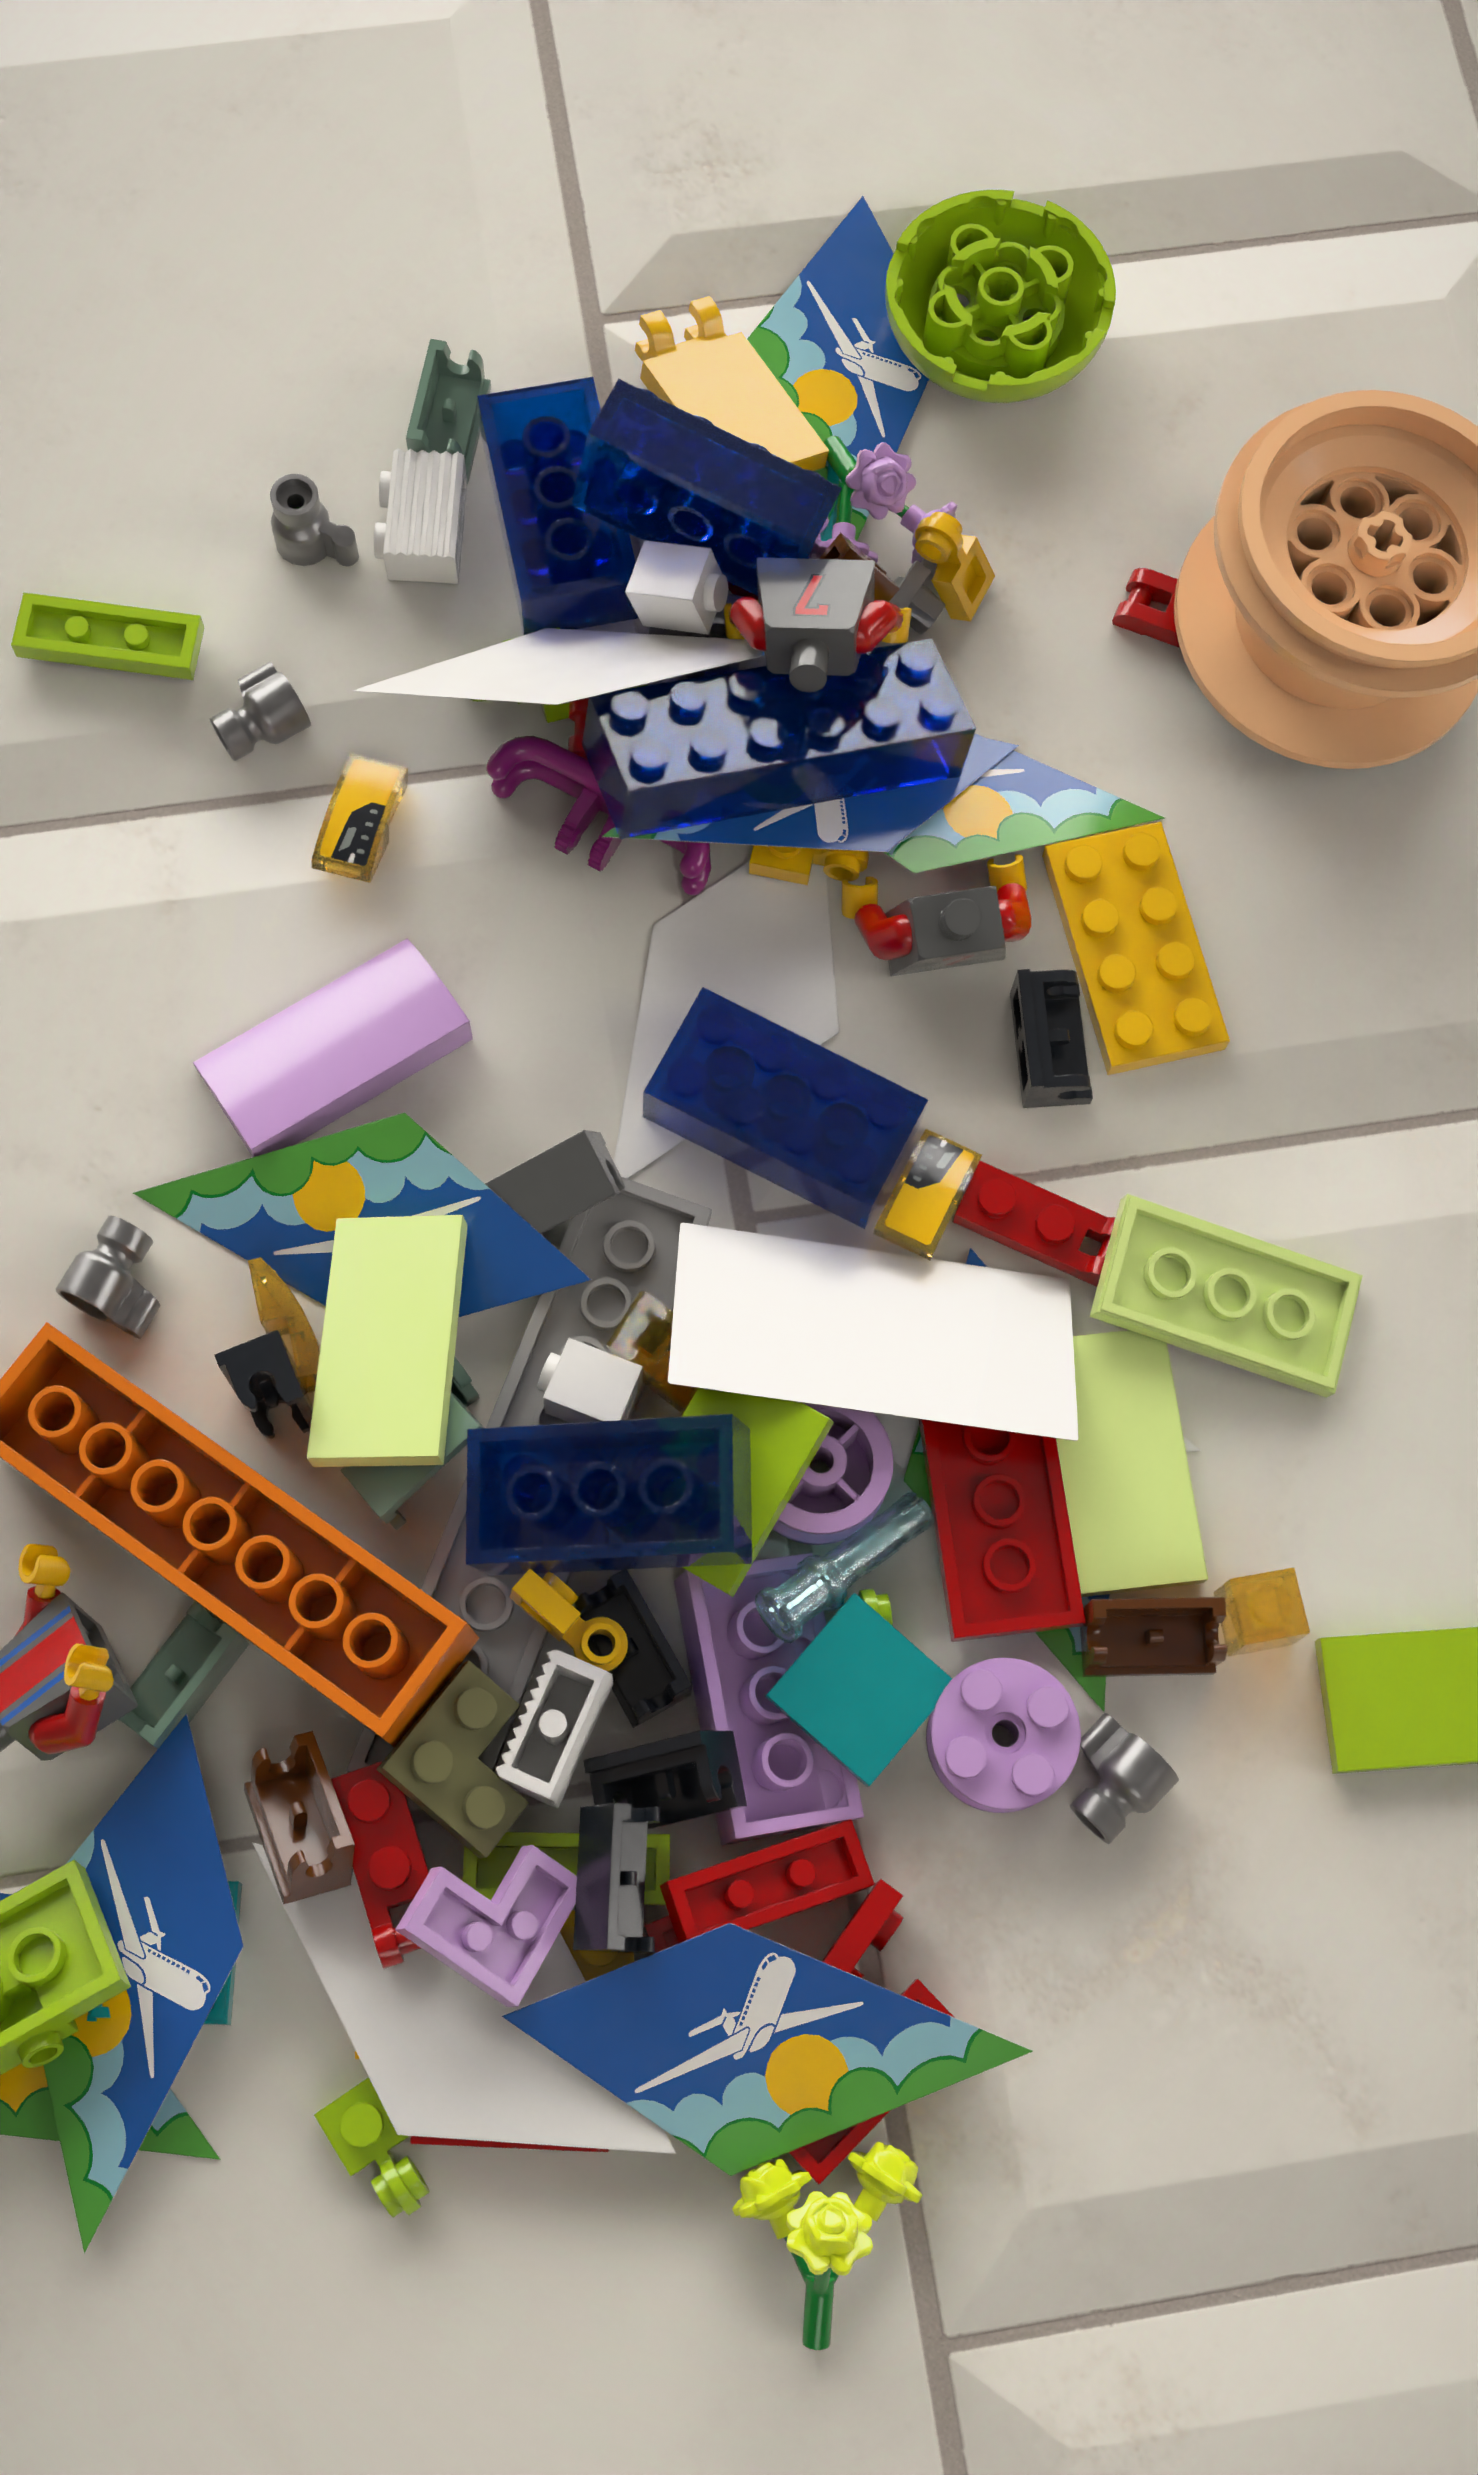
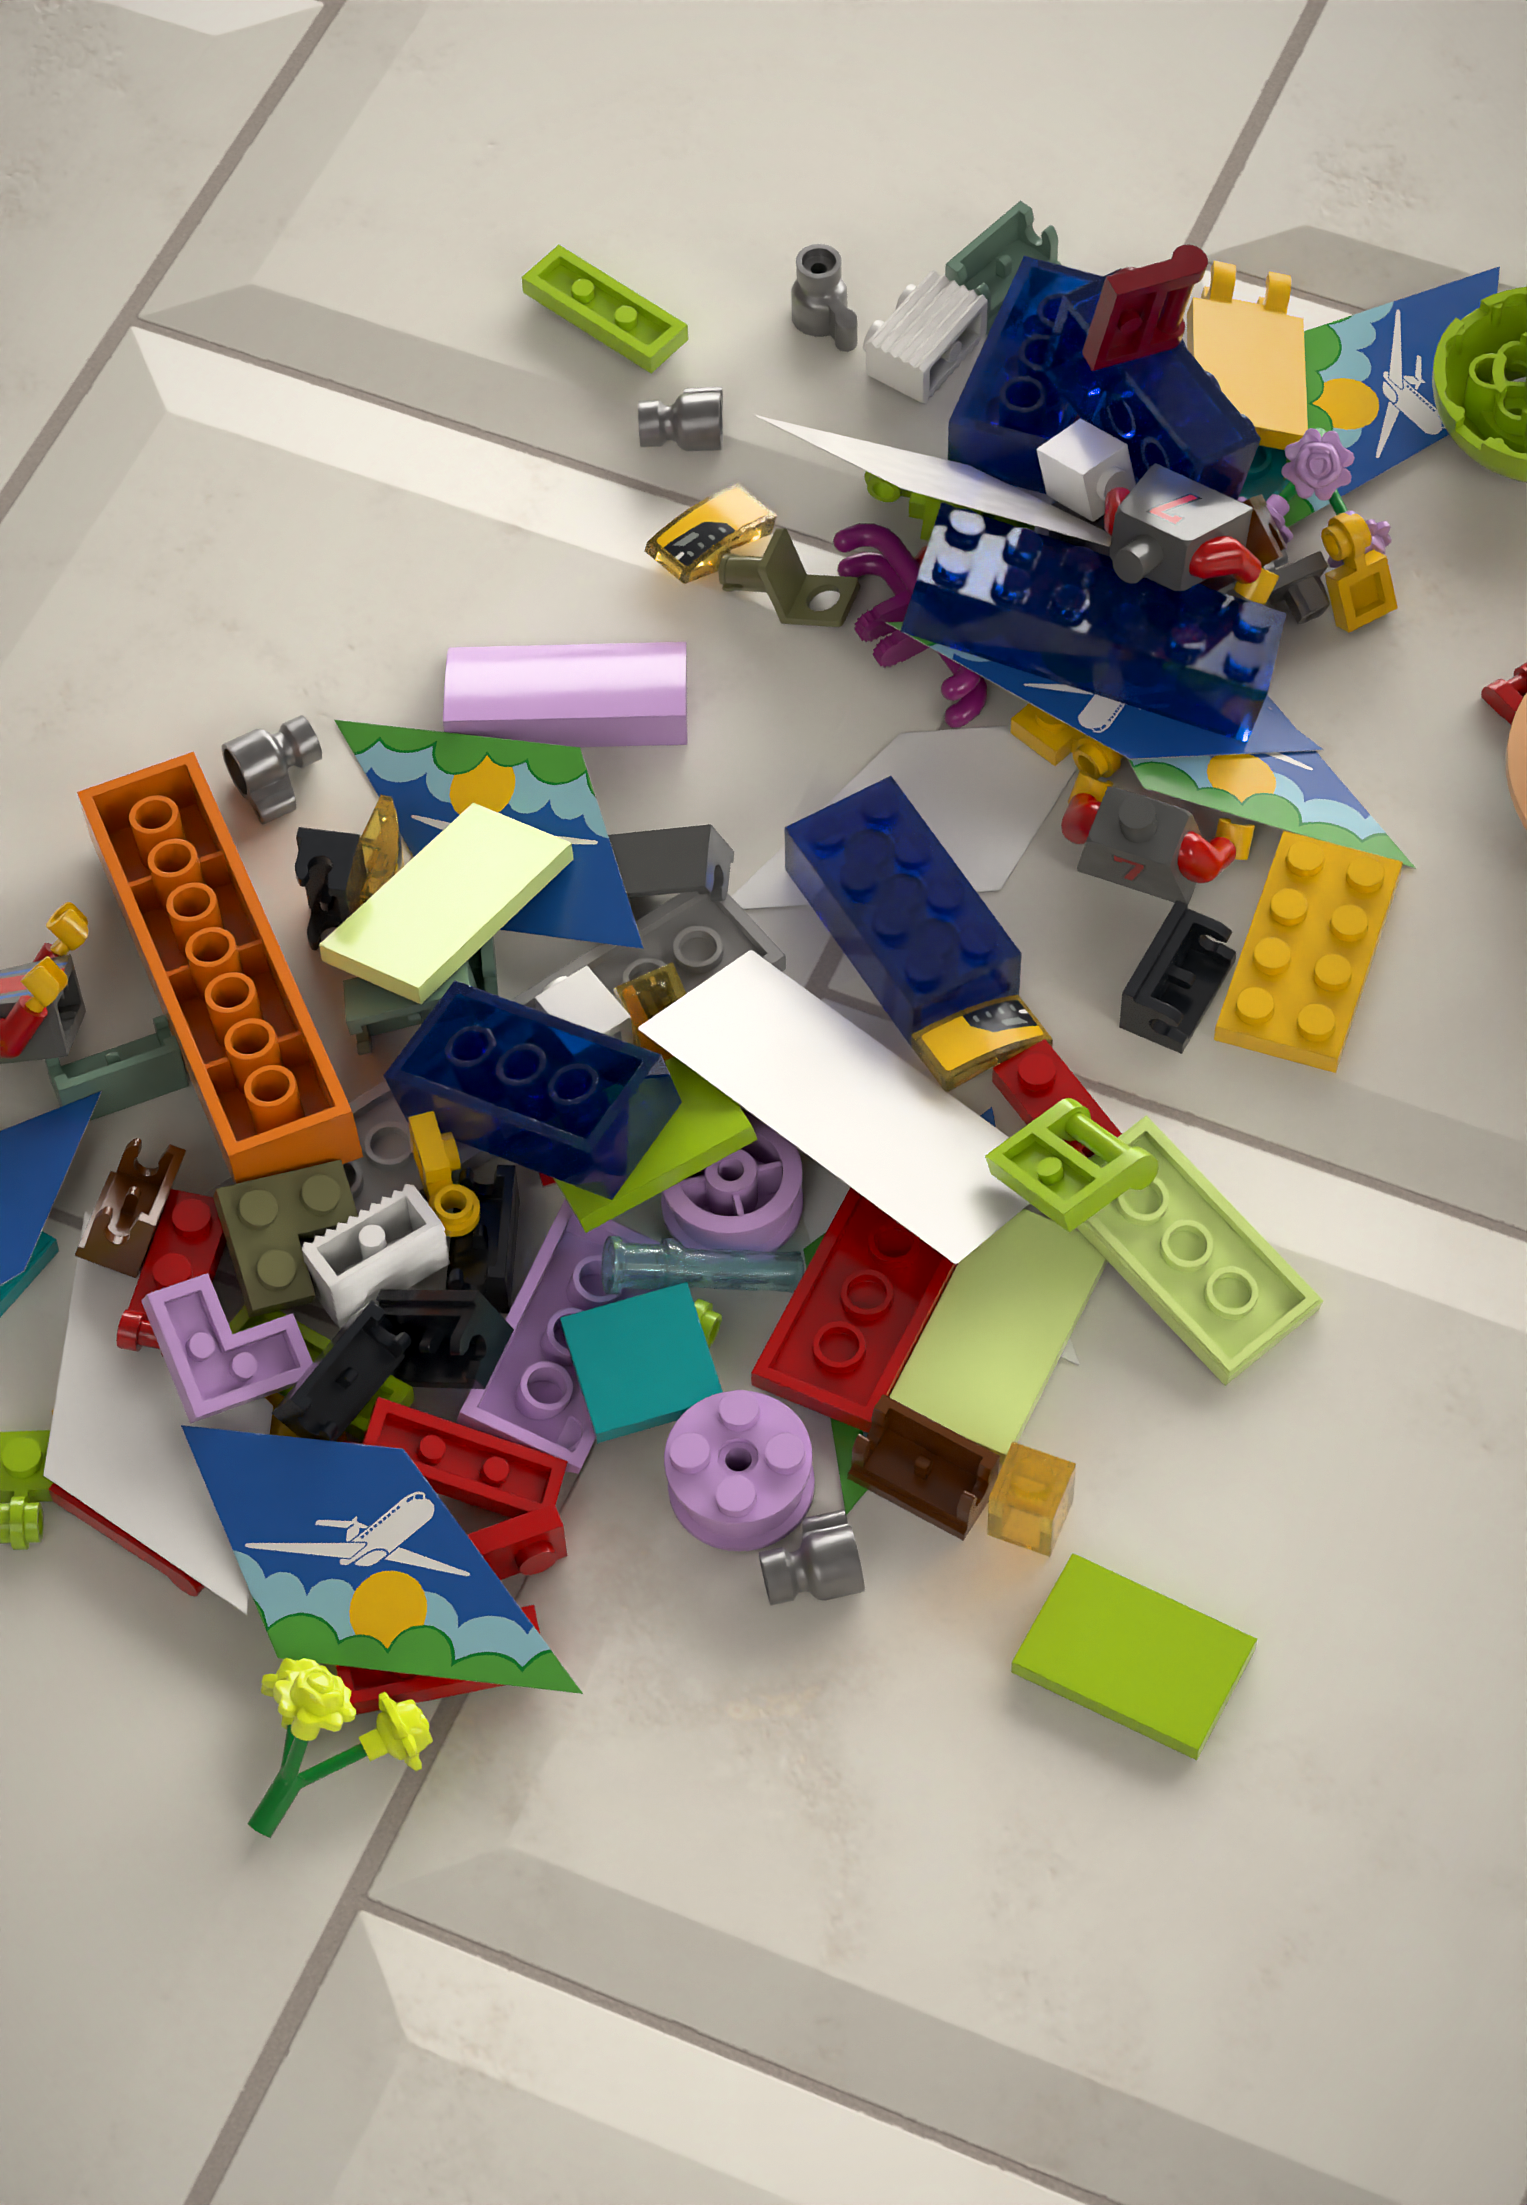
camera: 40 degrees right, 15 degrees down
none -> olive bracket [718,528,861,627]
none -> lime plate [985,1098,1159,1233]
none -> dark red plate [1082,244,1208,371]

